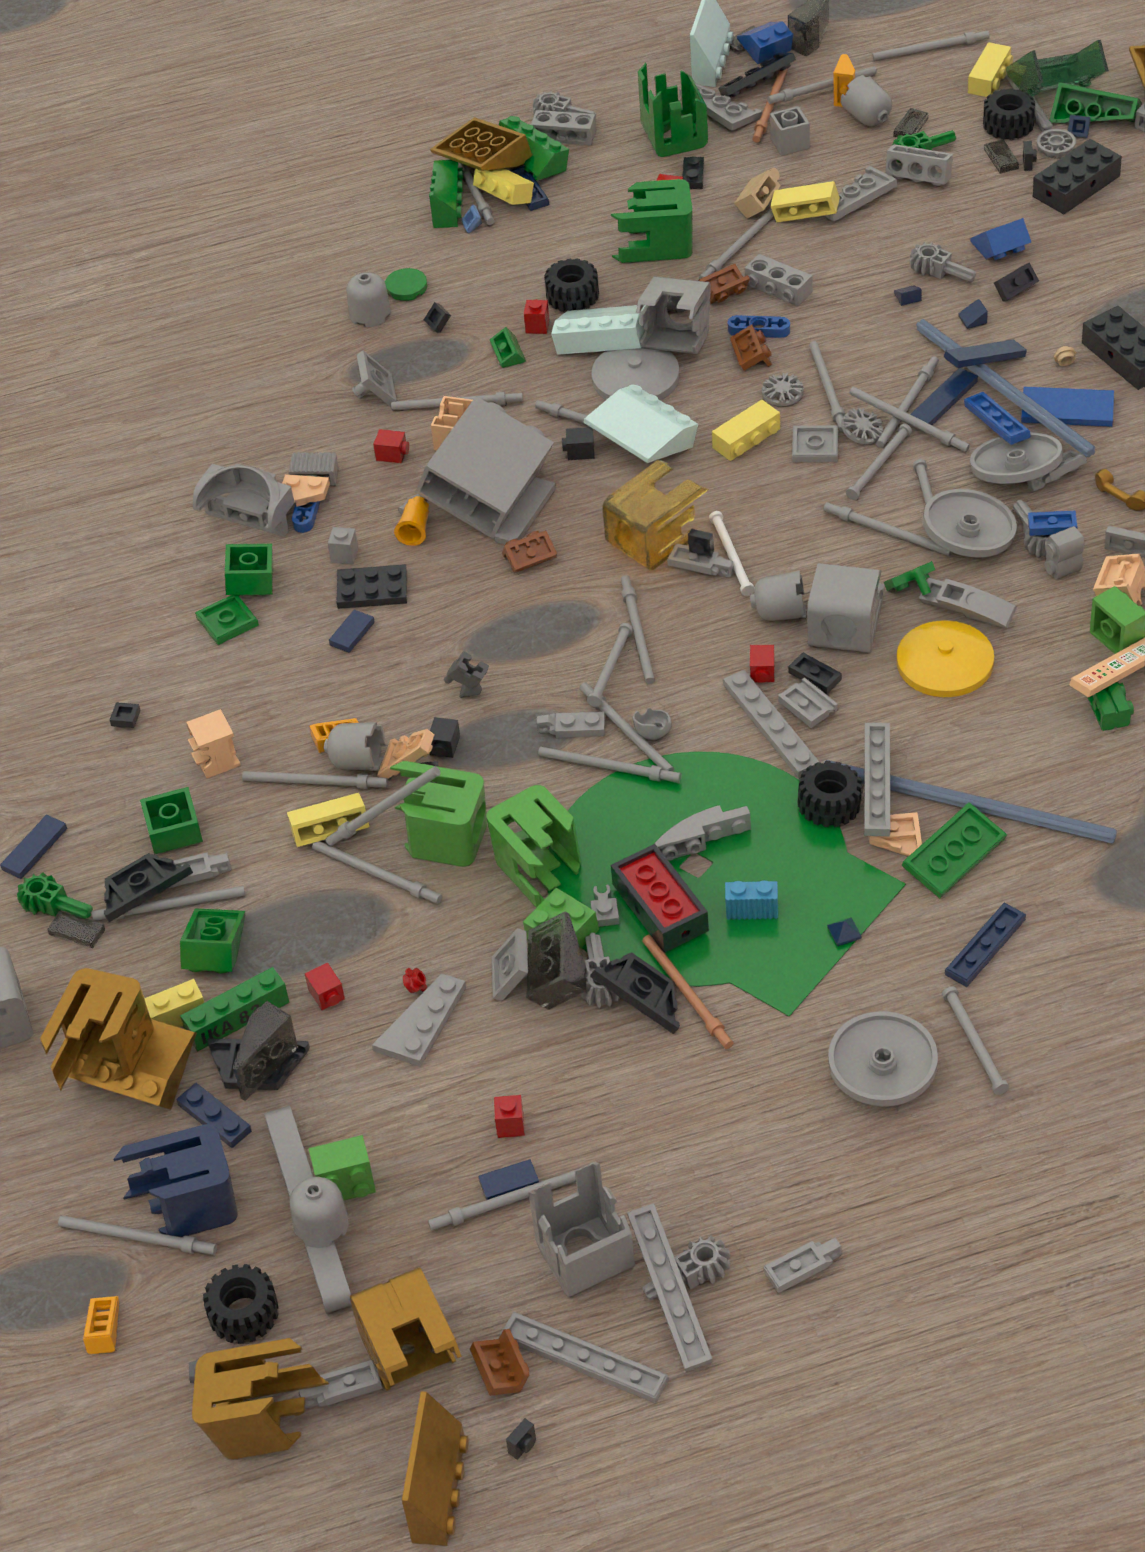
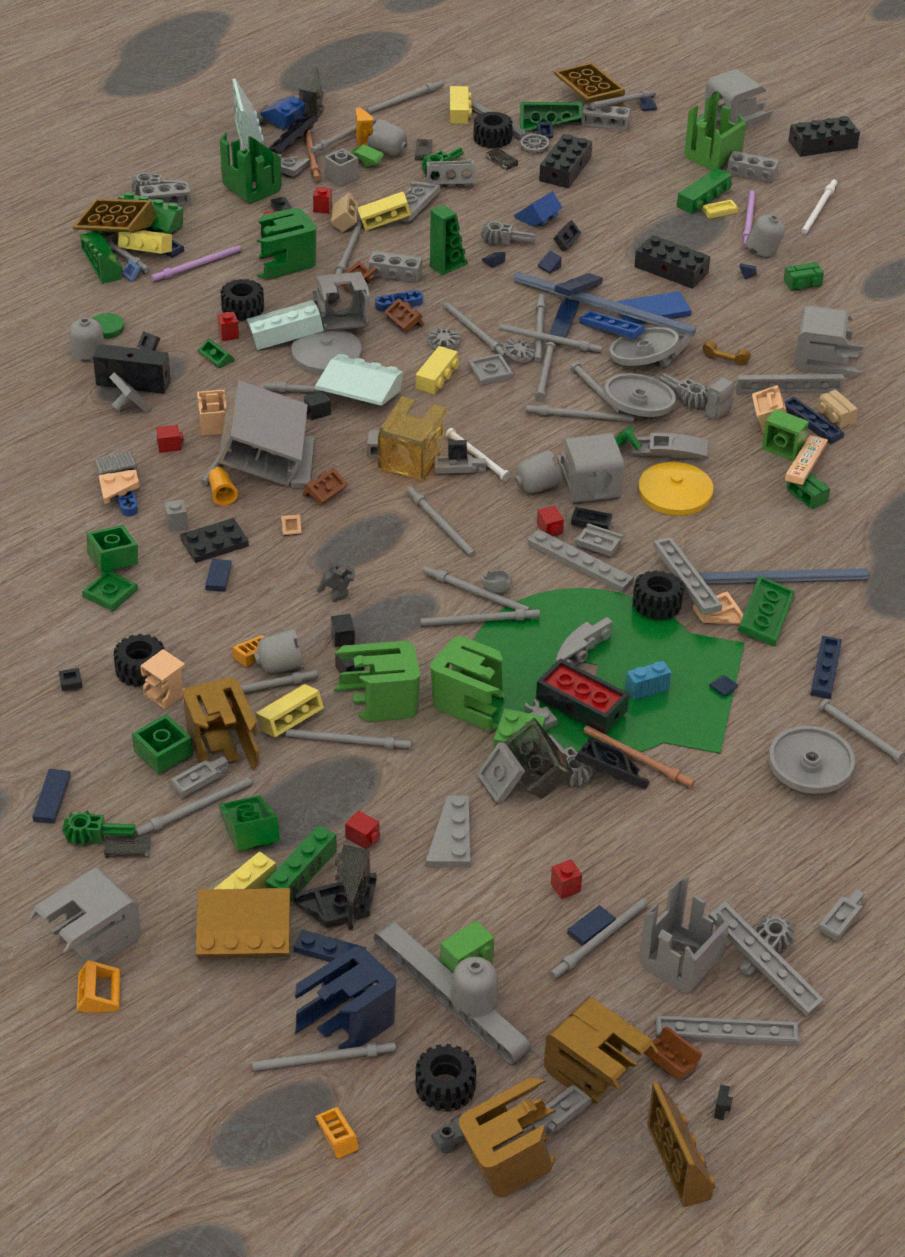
camera: 30 degrees left, 5 degrees down
pearl gold piece [40,968,153,1091] -> none
black wing [104,853,193,923] -> none
light grey piece [193,463,294,537] -> none
light grey bar [326,766,440,846] -> none
light nougat wing [377,729,435,778] -> none
light grey bar [391,392,523,411] -> none
red plate [403,968,427,993] -> none
light grey hinge [537,711,605,738] -> none
light grey bar [587,623,633,707] -> none
clear green windscreen [1006,40,1109,96] -> none
black plate [1022,141,1037,171] -> none
blue plate [1028,510,1078,536] -> none
tan plate [1054,346,1076,366] -> none
none -> black brick [93,344,171,394]
none -> black tyre [113,634,165,687]
none -> lavender bar [151,245,241,282]
none -> pearl gold piece [183,677,259,770]
none -> light nougat slope [281,514,302,535]
none -> red brick [313,187,332,214]
none -> bright green slope [350,144,384,168]
none -> green wedge [430,204,468,276]

